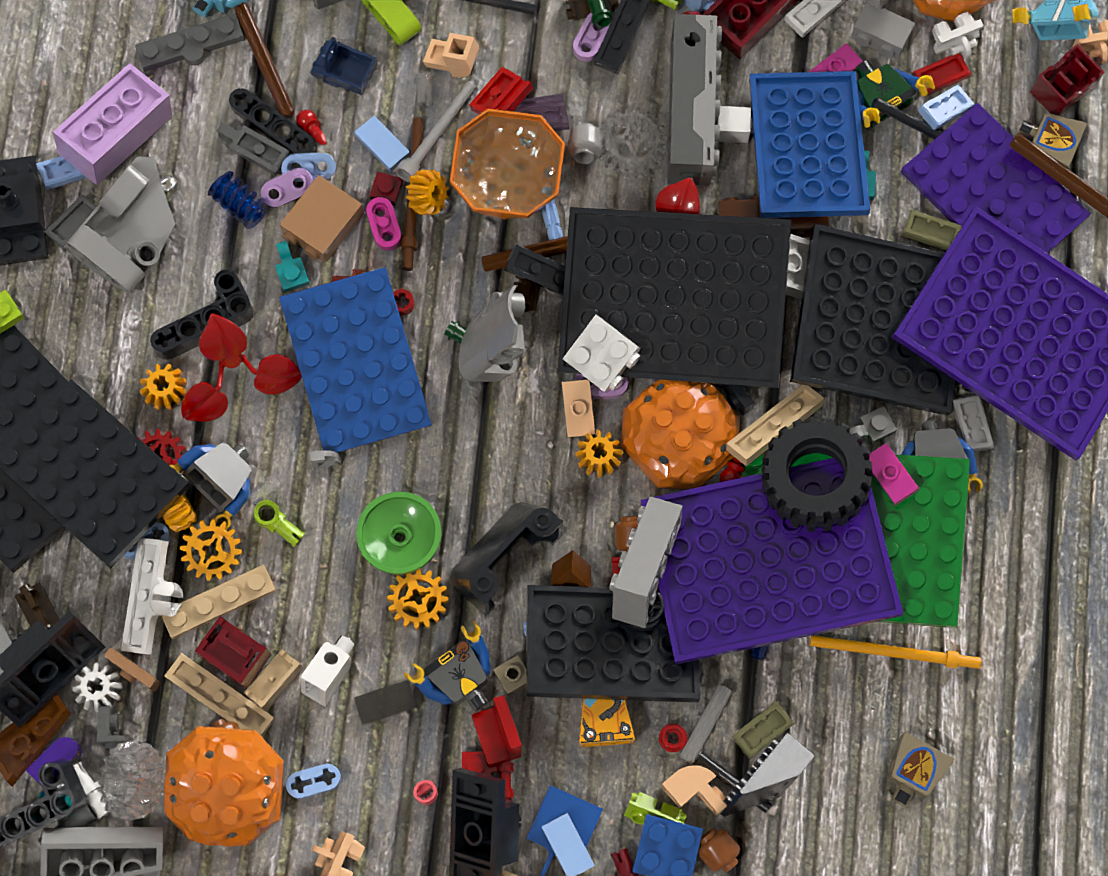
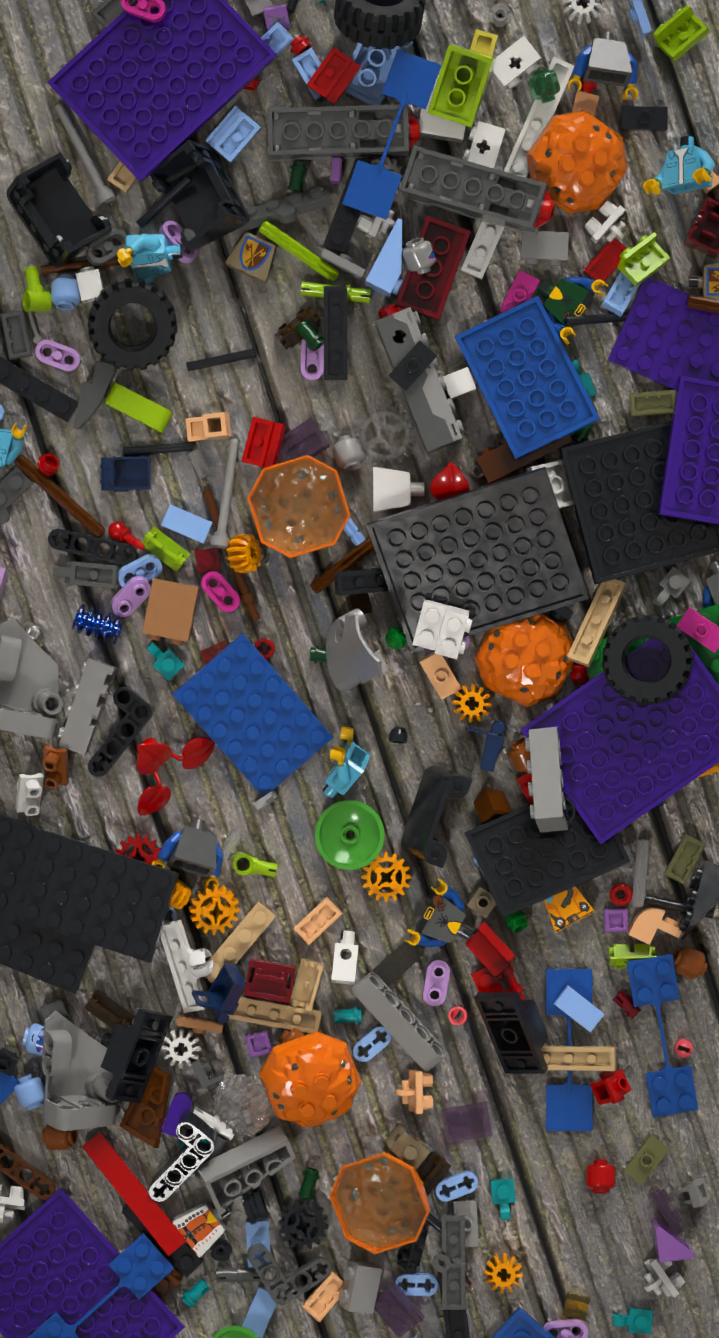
camera: 20 degrees left, 15 degrees up
light orange gear [140,364,187,411] -> none
none -> white hips [15,773,44,816]
none -> red plate [37,454,60,476]
none -> dark orange hips [43,745,70,789]
none -> light grey wedge [57,658,118,755]
none -> black piece [123,442,193,456]
none -> lime hinge [142,526,191,572]
none -> dark blue piece [192,963,247,1023]
none -> medium lavender tile [245,1029,272,1058]
none -> light nougat plate [293,897,343,945]
none -> medium azure torso [323,726,371,798]
none -> teal pin [334,1006,363,1024]
none -> light grey beam [353,972,446,1071]
none -> white torso [373,467,424,512]
none -> green plate [385,626,407,649]
none -> black plate [388,341,437,391]
none -> black hinge [389,726,408,744]
none -> lavender plate [423,959,450,1006]
none -> dark blue piece [465,720,506,772]
none -> green plate [506,911,529,933]
none -> dark green pin [571,422,596,444]
none -> medium lavender tile [604,908,628,932]
none -> lime bracket [617,232,670,287]

